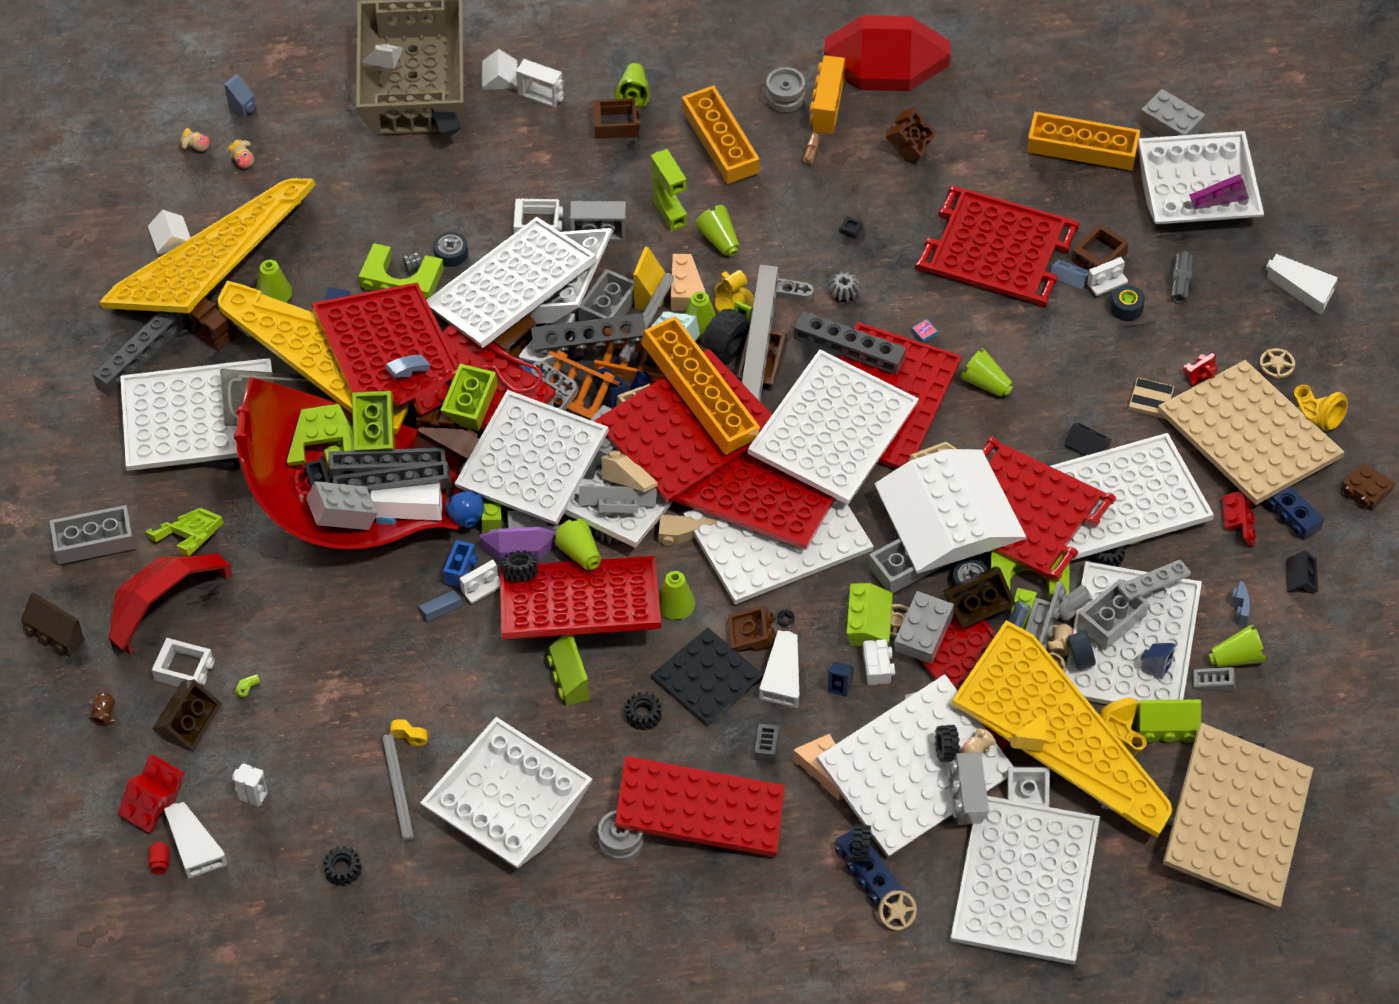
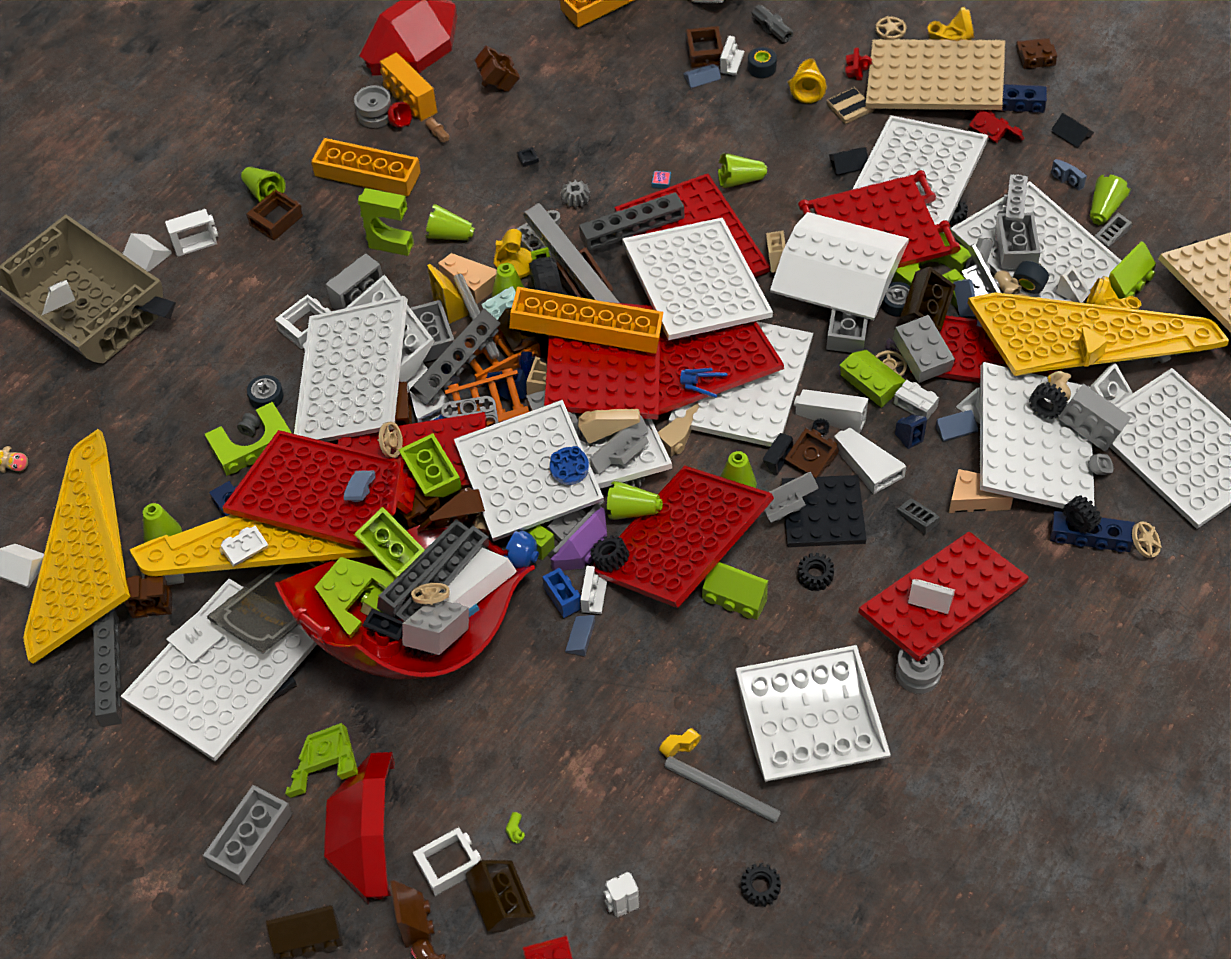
camera: 45 degrees left, 0 degrees up
red piece [483,342,542,393] -> none
red plate [915,186,1080,308] -> none
dark blue slope [1141,643,1176,679] -> none
none -> white piece [167,613,224,664]
none -> white bracket [220,526,268,567]
none -> tan wheel [378,422,403,458]
none -> red hair [387,102,412,128]
none -> reddish brown slope [390,880,435,948]
none -> tan wheel [411,583,450,605]
none -> blue tile [550,446,589,485]
none -> blue plant [680,368,728,398]
none -> light grey bracket [757,472,818,523]
none -> black slope [763,433,794,476]
none -> yellow piece [787,59,827,103]
none -> white slope [794,389,868,434]
none -> white slope [908,579,955,614]
none -> sand blue slope [936,410,978,441]
none -> white slope [1056,264,1091,303]
none -> light grey plate [1088,454,1113,475]

